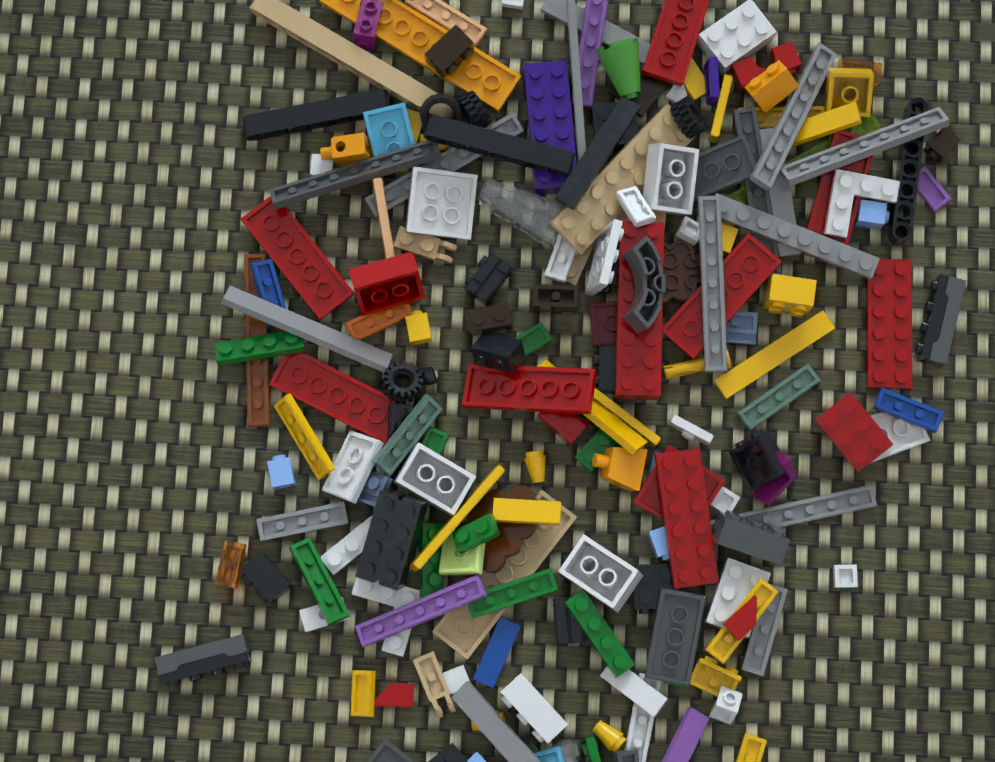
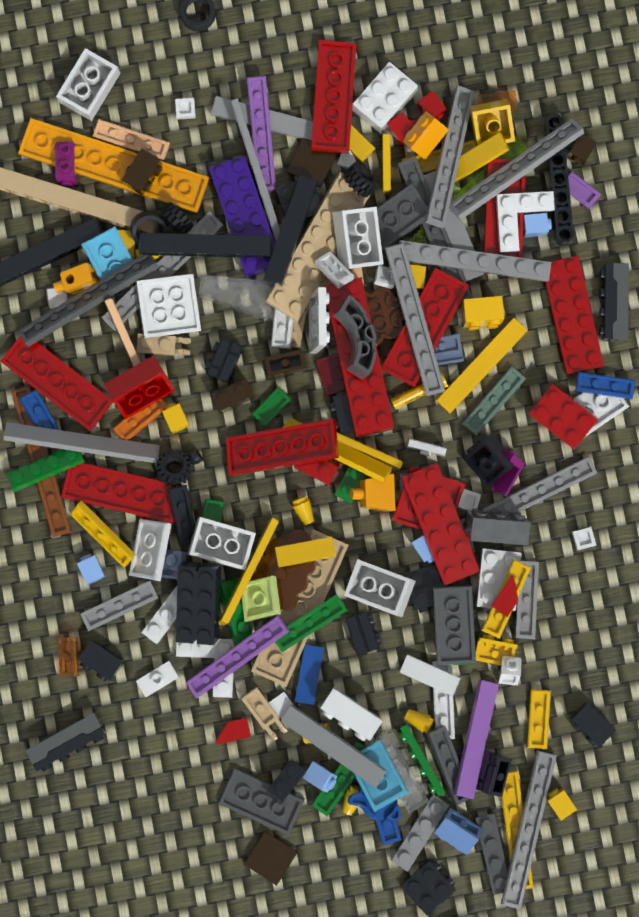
camera: 10 degrees left, 5 degrees up
green plate [289,537,350,626] -> none
yellow tile [351,670,376,717] -> none
sand green tile [372,394,443,477] -> none
green plate [452,513,500,554] -> none
black brick [471,331,526,374] -> none
green plate [564,589,635,678] -> none
bright green cone [596,38,641,100] -> none
dark purple tile [704,57,720,106] -> none

